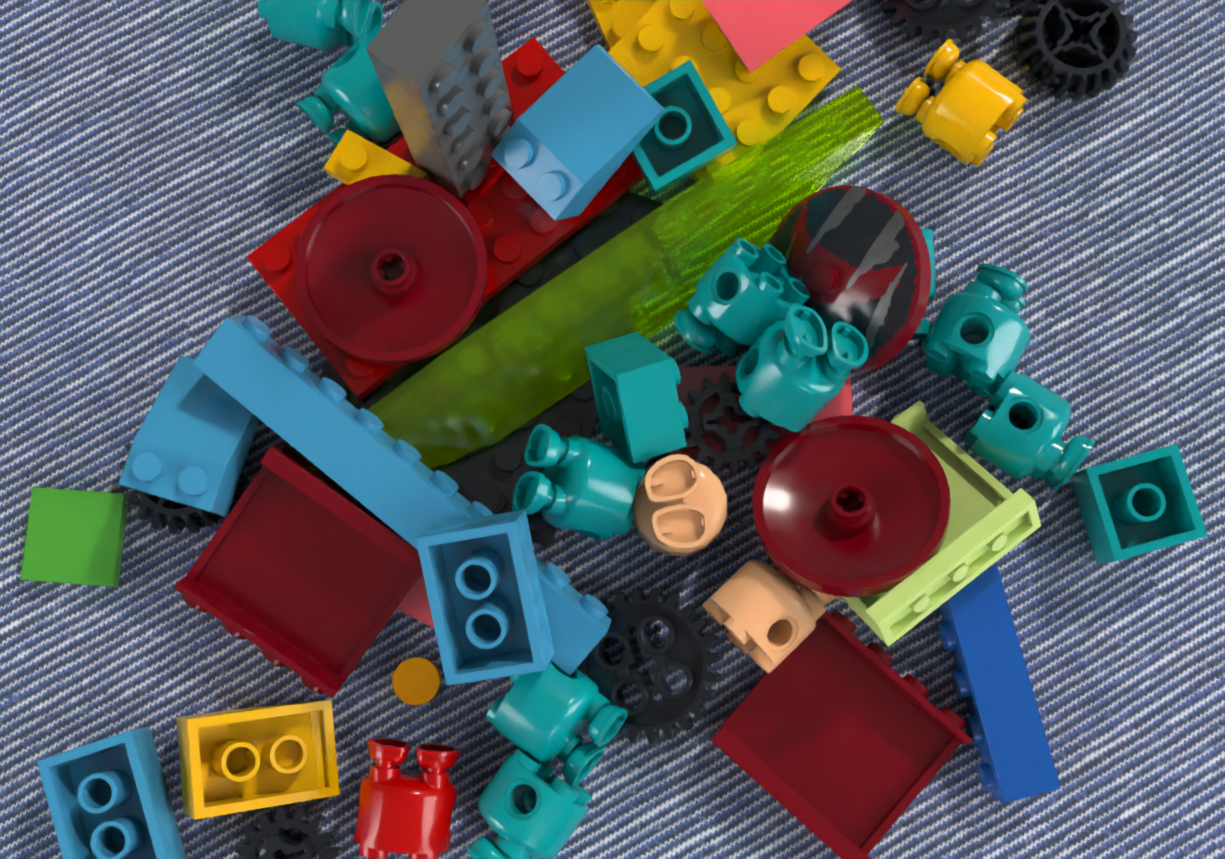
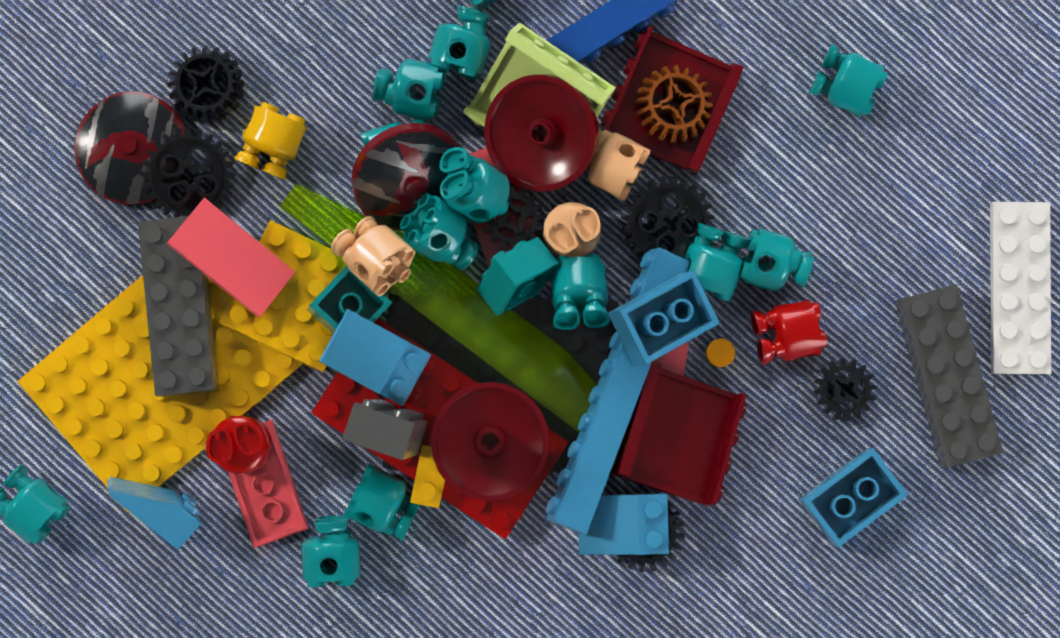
camera: 110 degrees left, 5 degrees up
bright green tile [20,487,128,587] -> none
yellow slope [176,699,340,820] -> none
none -> light nougat piece [331,216,416,296]
none -> dark orange gear [635,65,713,143]

